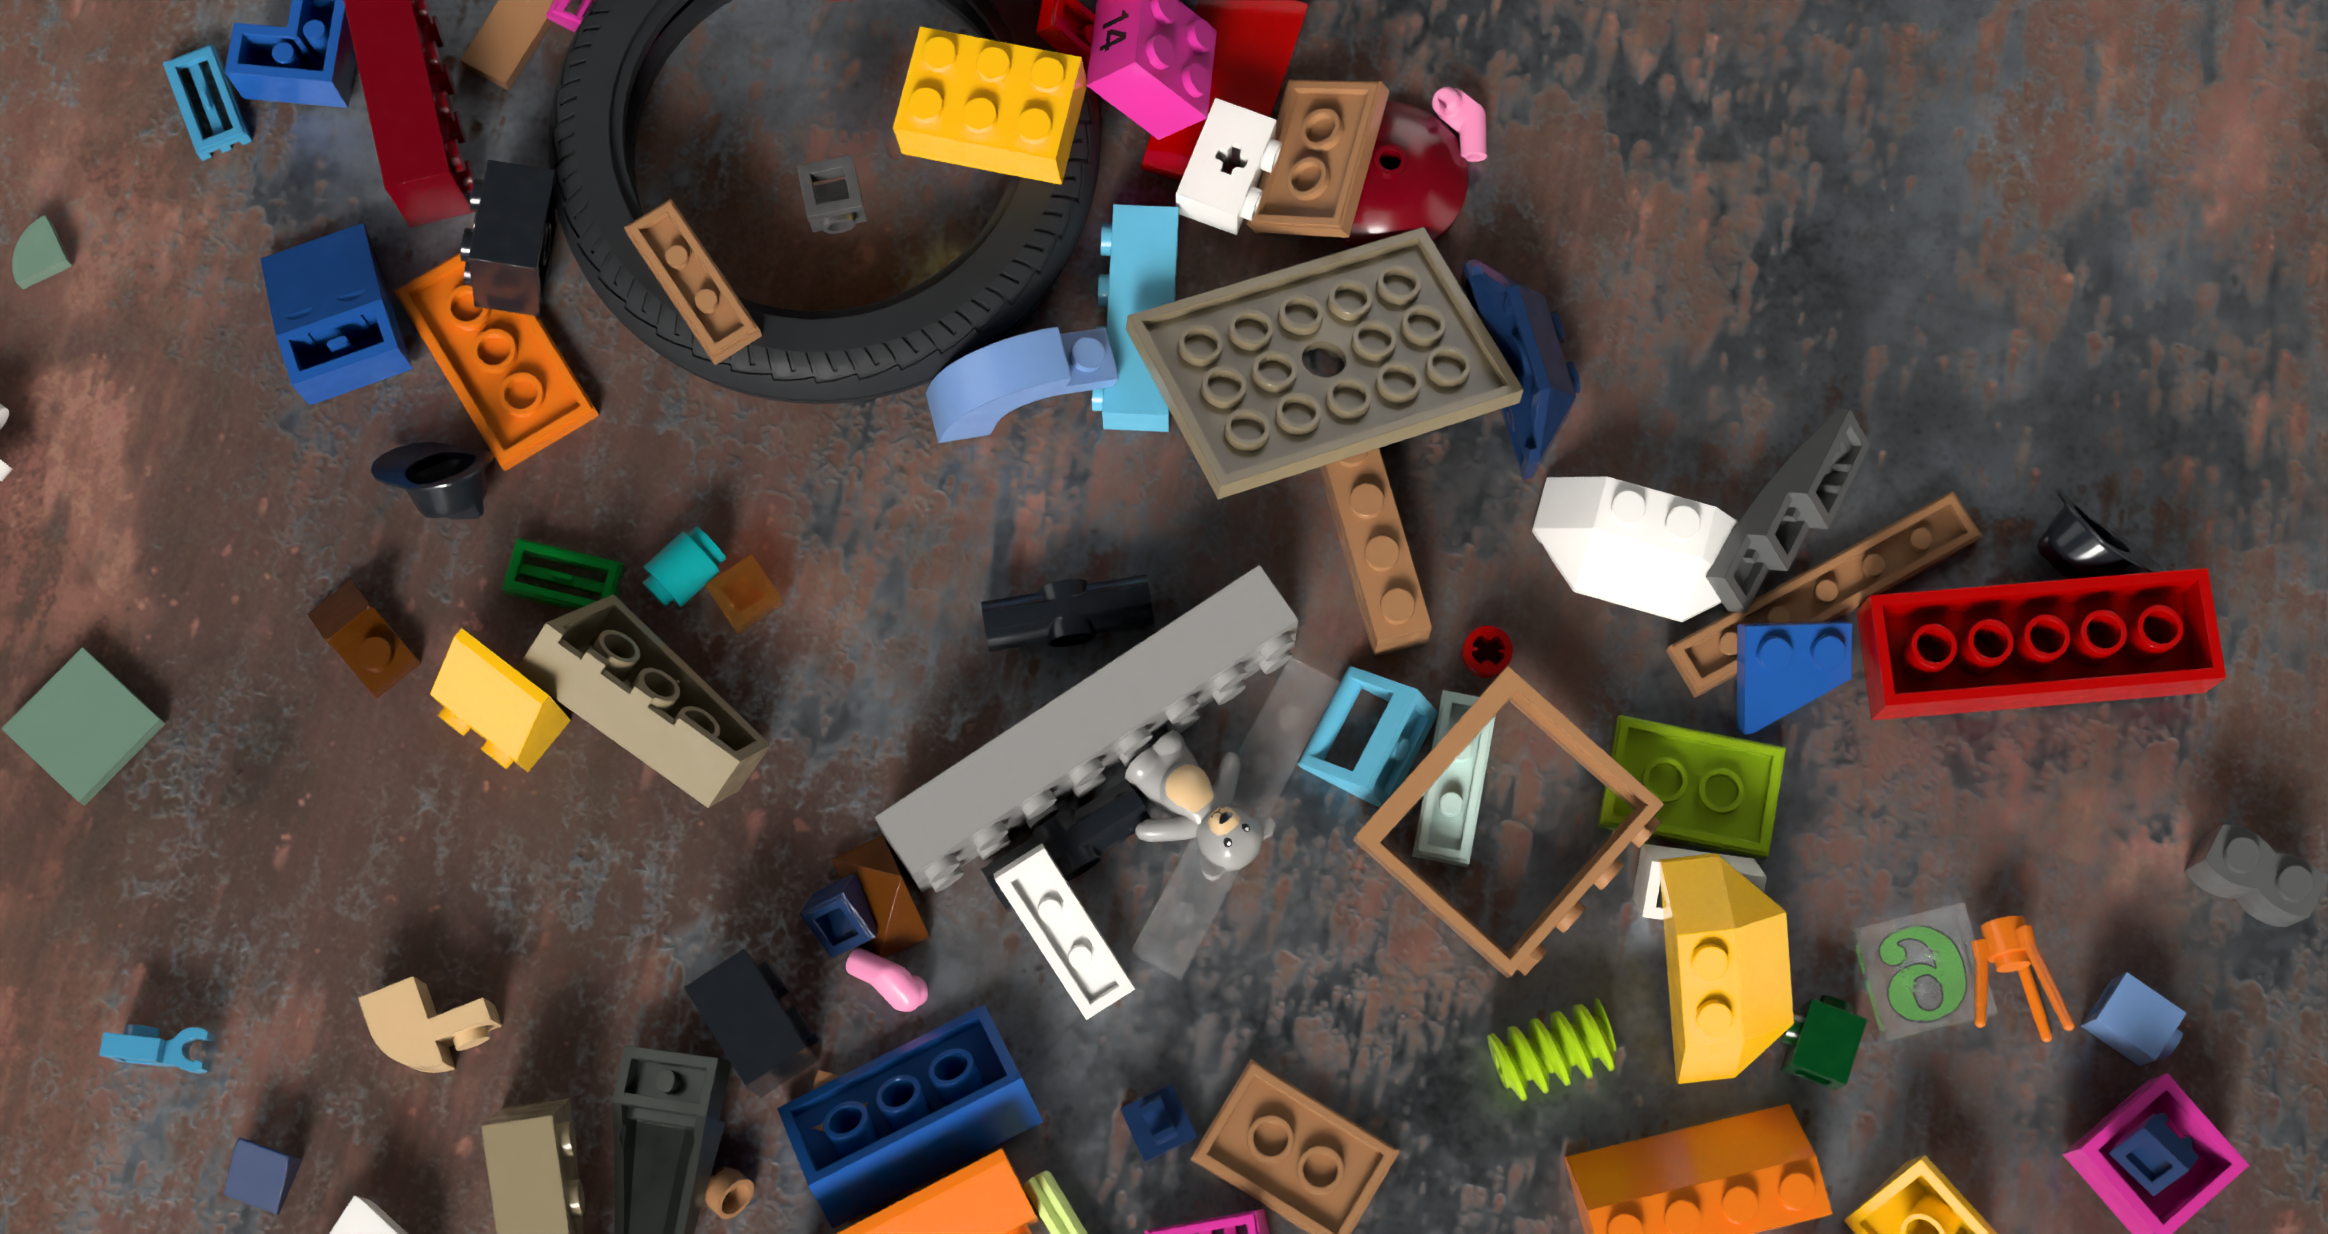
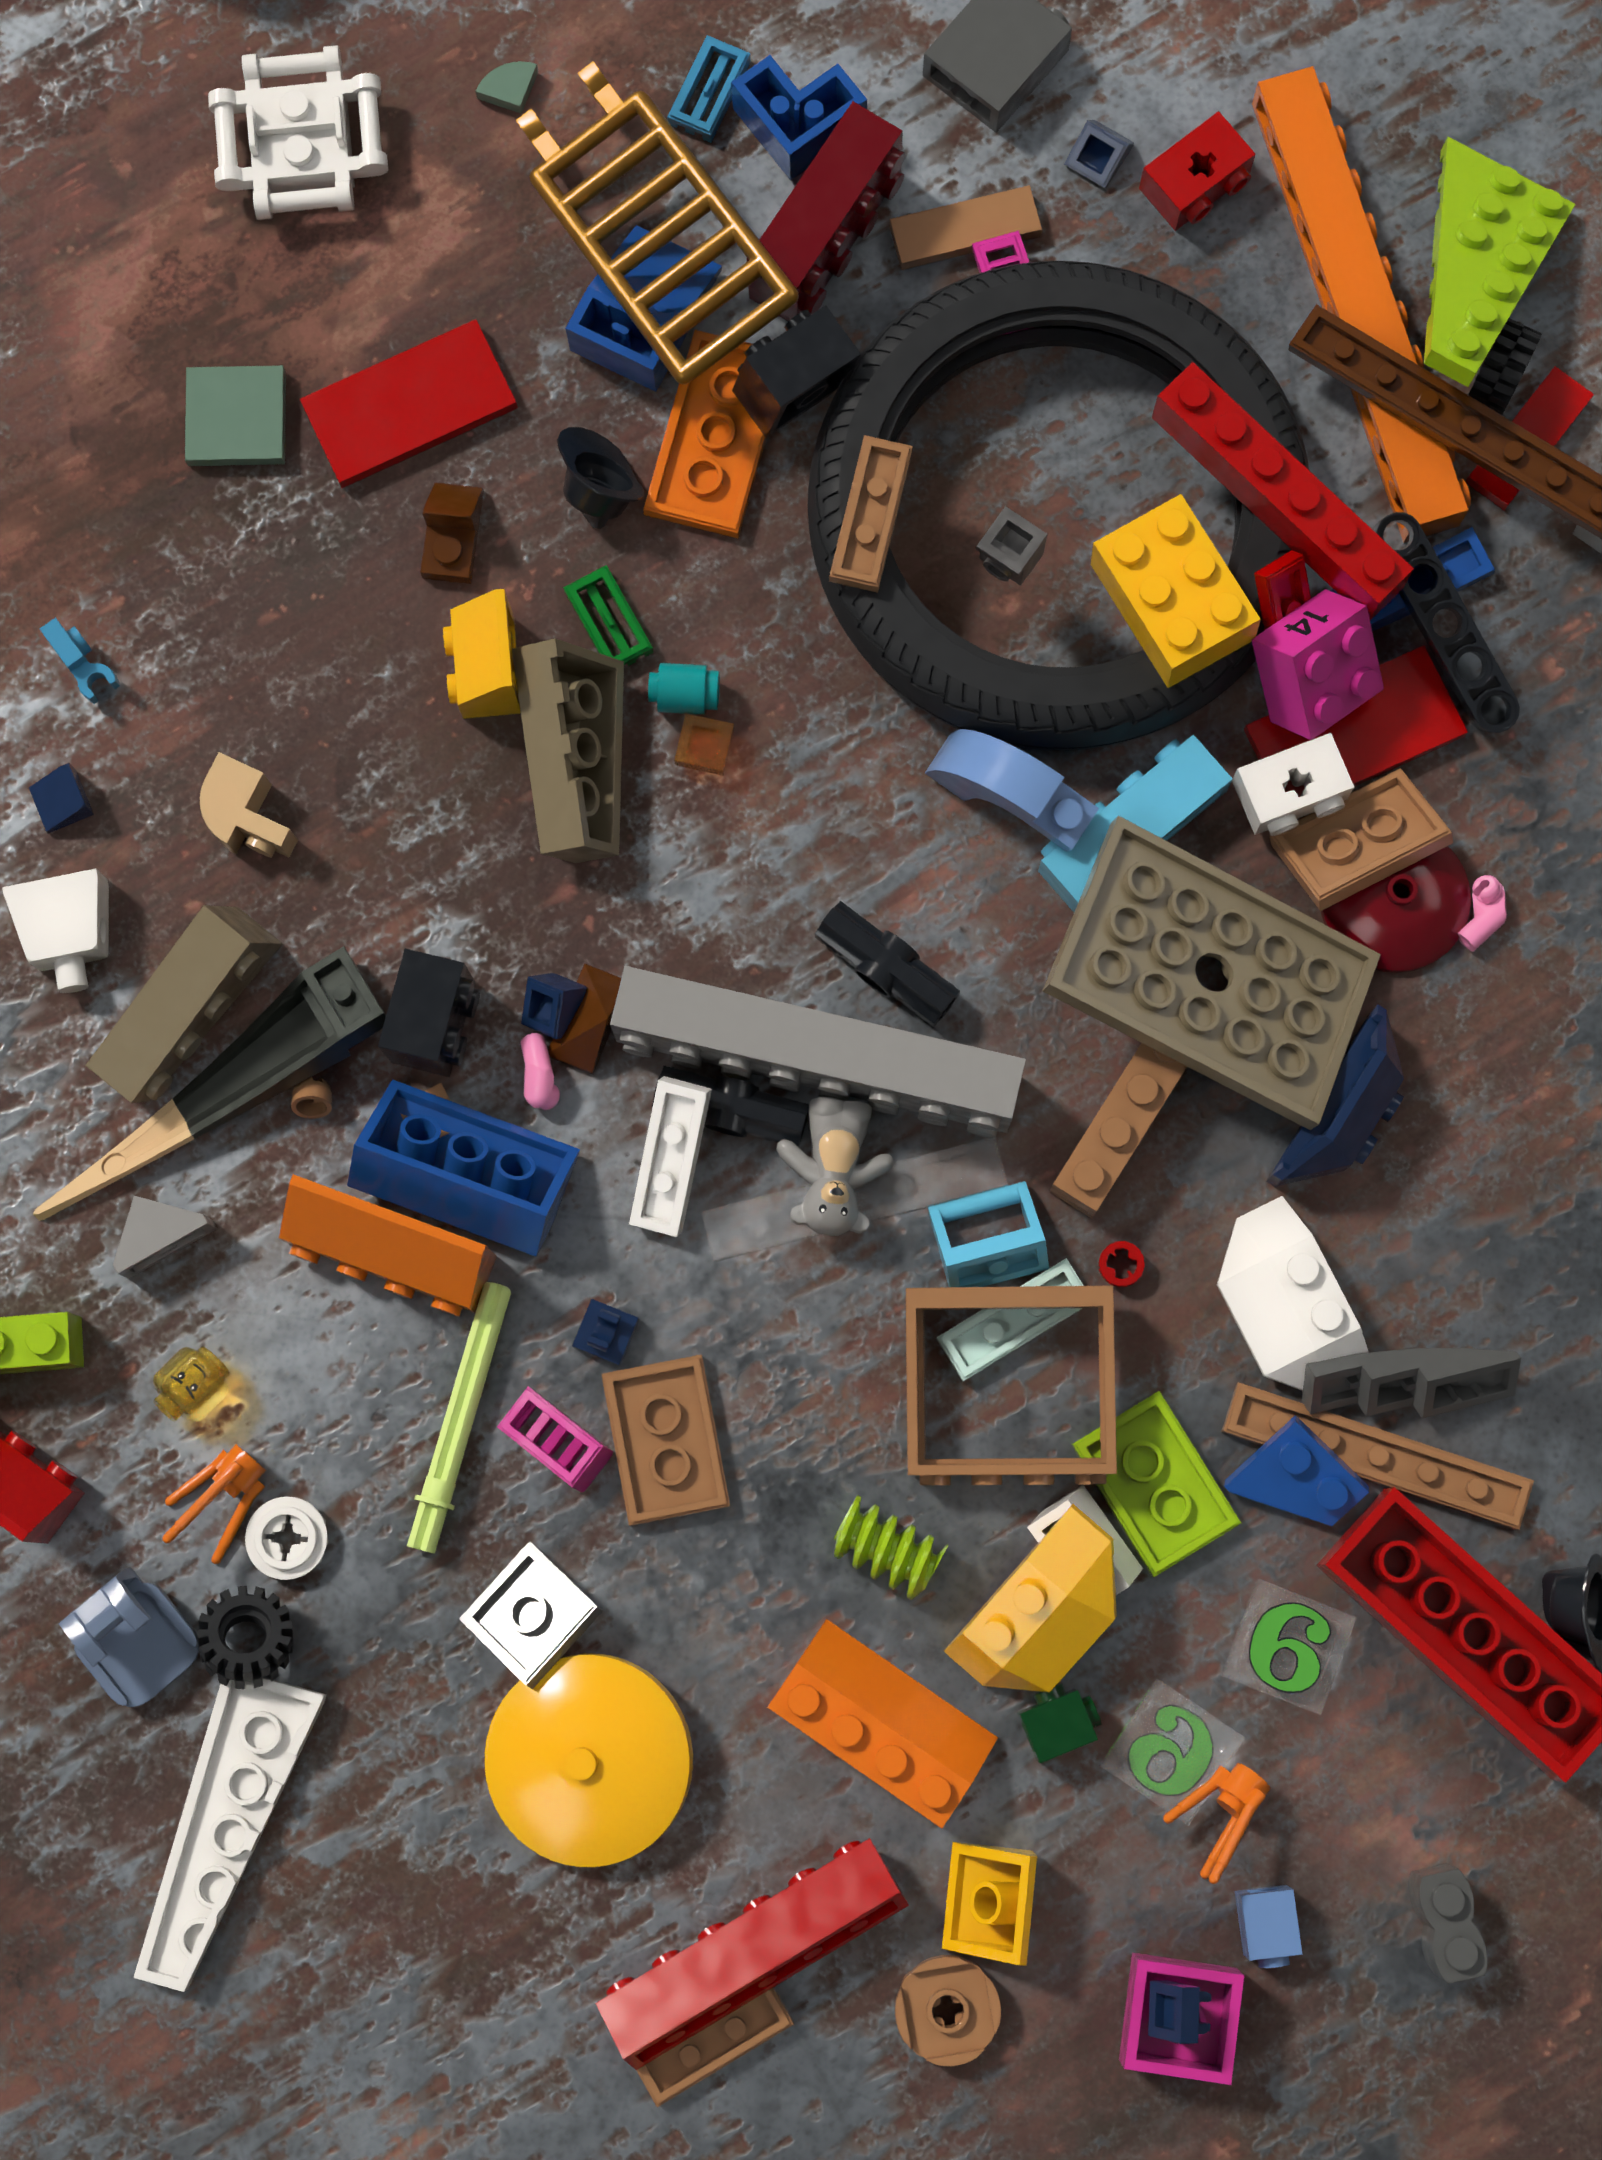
camera: 50 degrees right, 5 degrees up
none -> red tile [300,319,518,488]
none -> pearl gold bar [516,62,799,384]
none -> tile [1221,1579,1357,1715]

